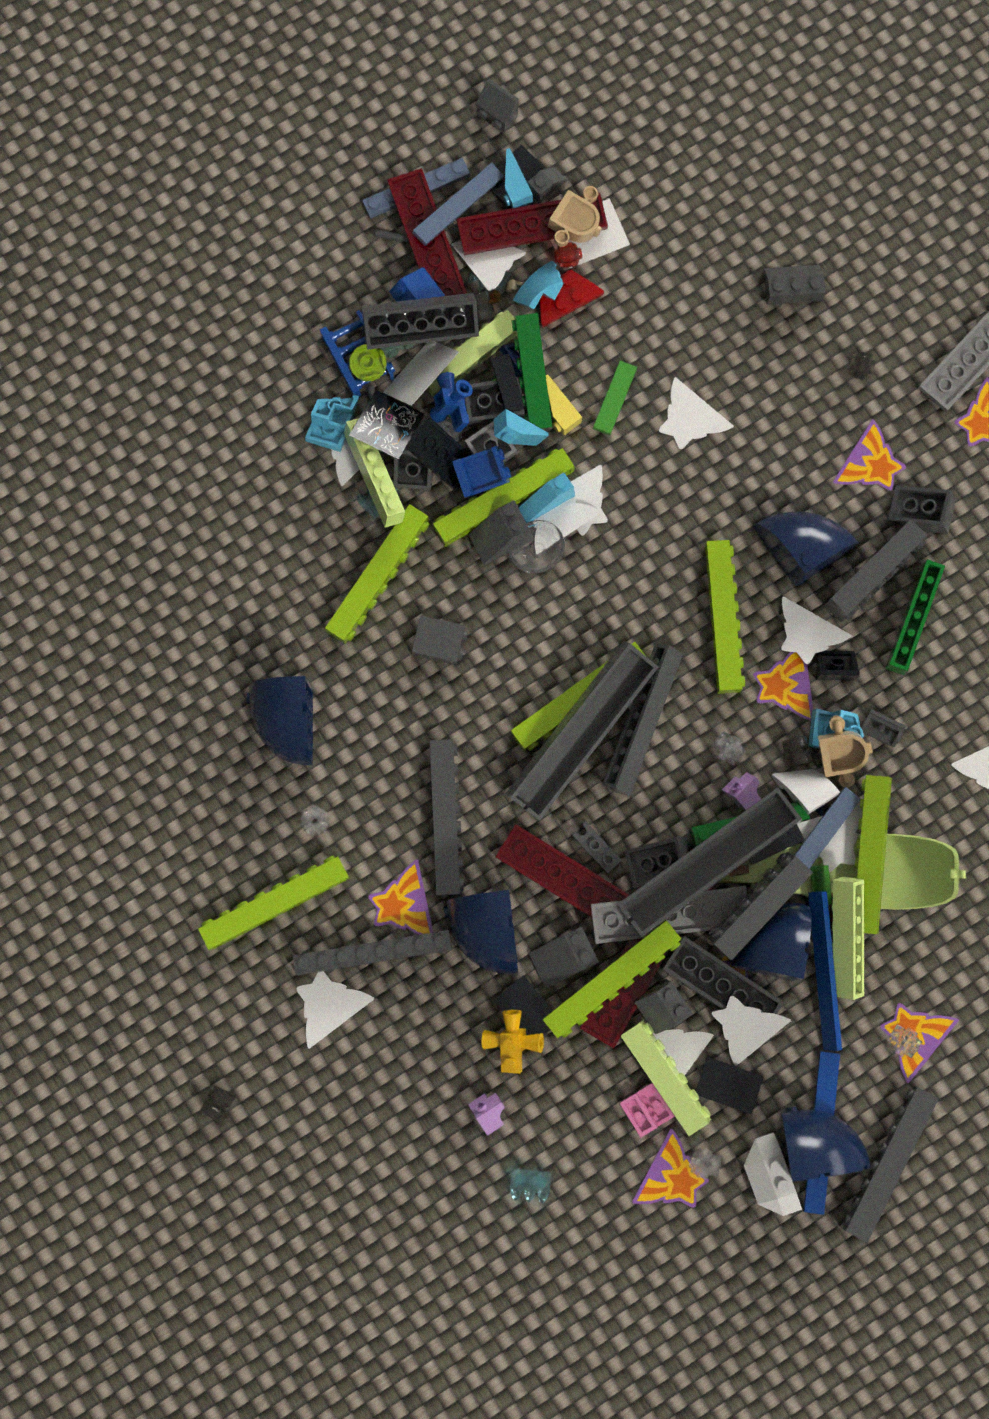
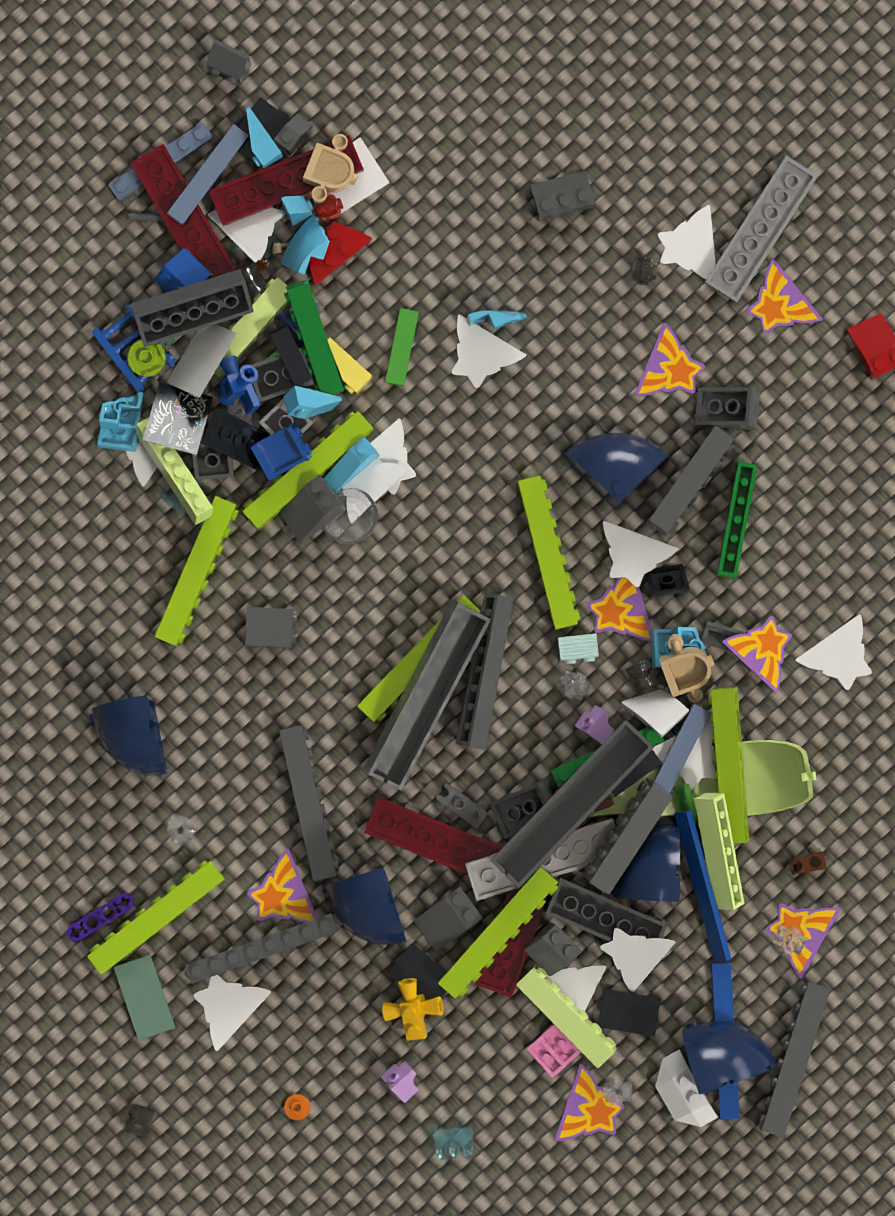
camera: 15 degrees left, 5 degrees up
none -> dark purple beam [67,894,134,941]
none -> sand green tile [114,954,176,1041]
none -> medium azure slope [281,196,314,226]
none -> orange piece [284,1094,310,1120]
none -> medium azure slope [467,311,527,330]
none -> light aqua brick [558,633,599,665]
none -> white sticker [658,205,716,279]
none -> sticker [723,616,792,693]
none -> reddish brown leg [788,851,827,875]

